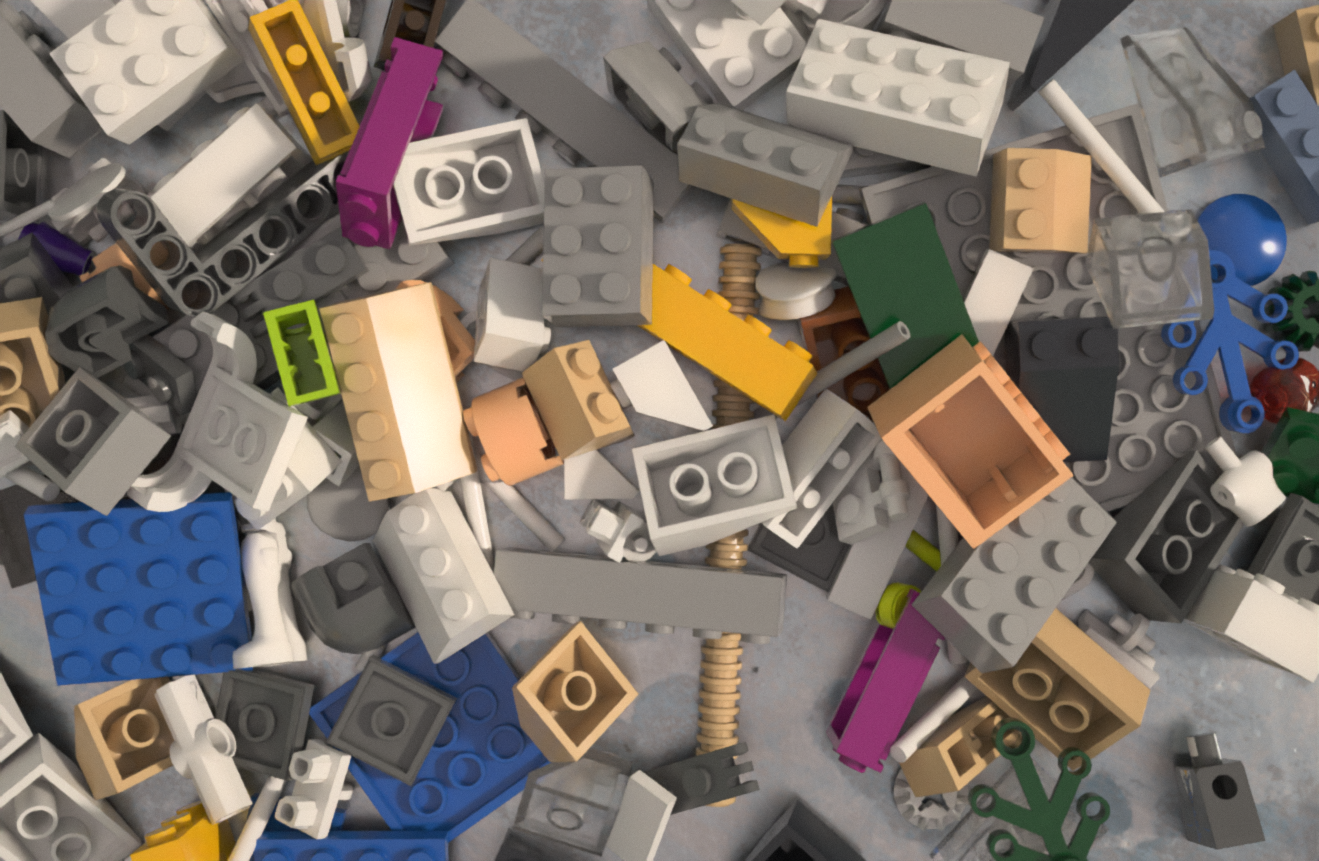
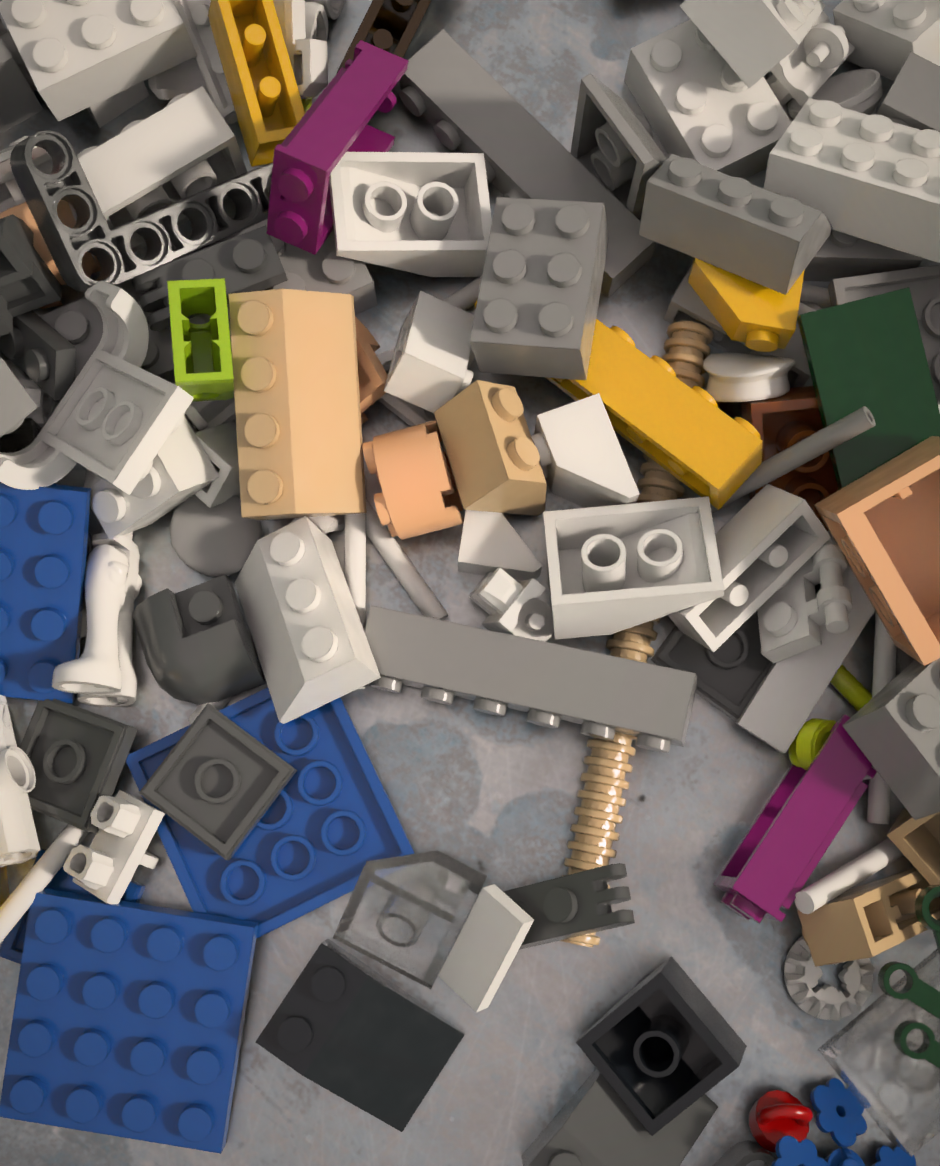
camera: 10 degrees right, 10 degrees down
tan slope [512,621,639,762] -> none

